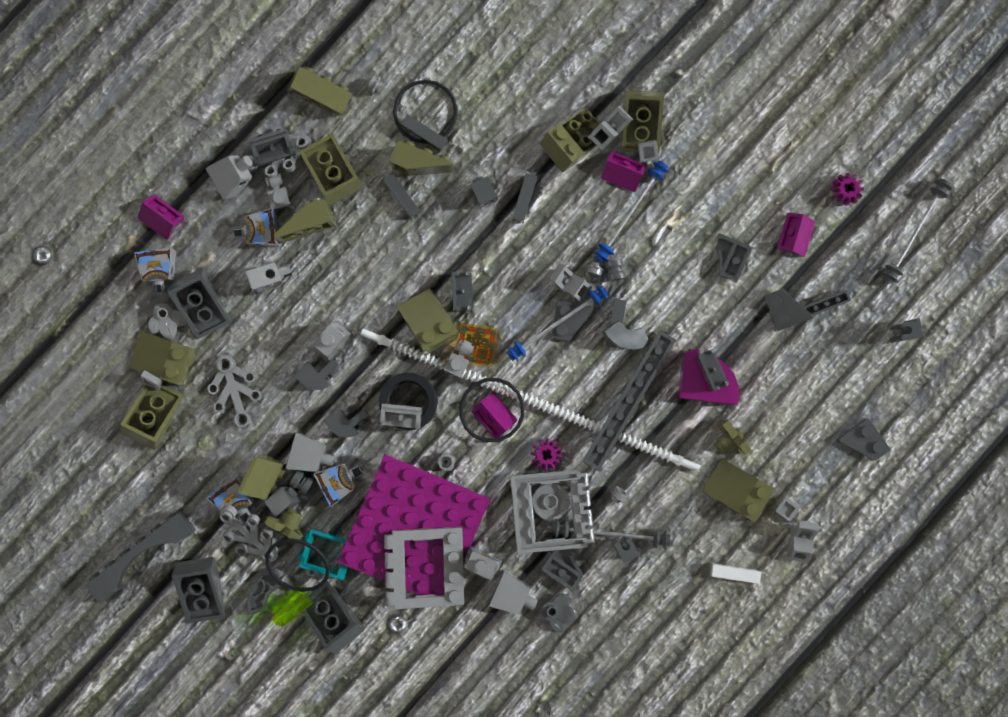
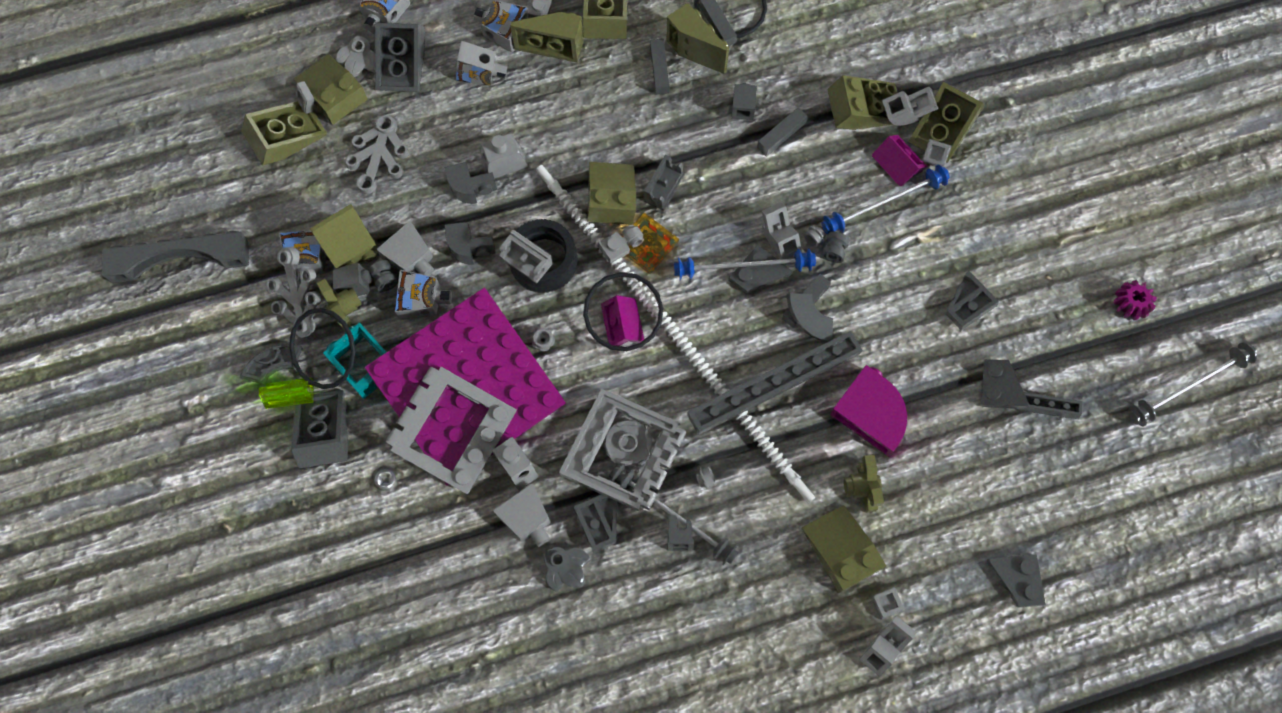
camera: 30 degrees right, 15 degrees down
dark grey slope [172,557,225,623] -> none
magenta gear [530,438,563,471] -> none
dark grey hinge [695,349,729,392] -> none
white piece [710,563,761,584] -> none
magenta panel [777,213,815,257] -> none
dark grey hinge [890,318,923,343] -> none

